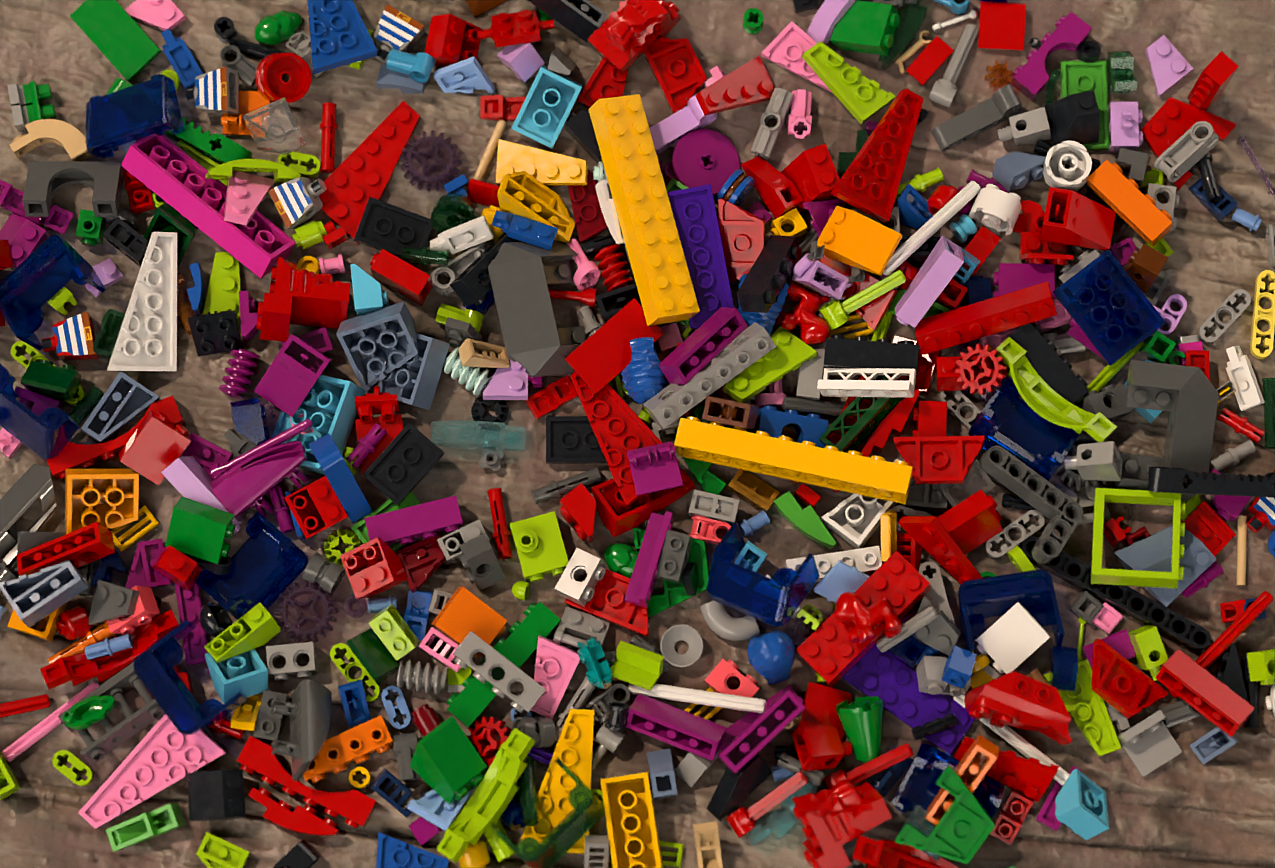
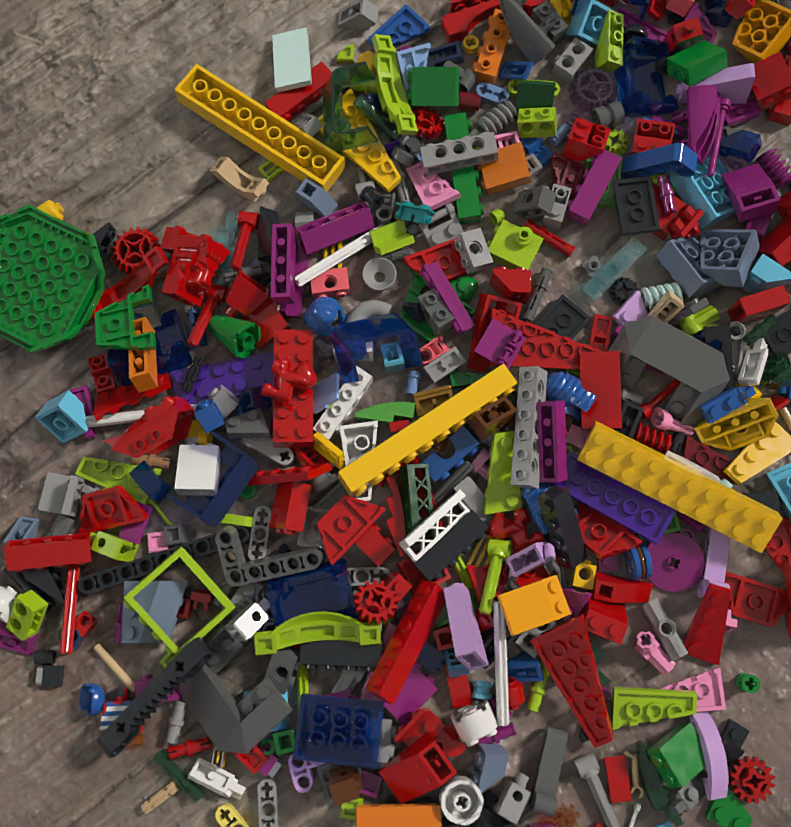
camera: 135 degrees right, 0 degrees up
yellow tile [111,505,160,553] -> none
lime tile [796,603,827,630] -> none
light grey axle [876,606,938,652] -> none
red plate [1181,501,1236,557] -> none

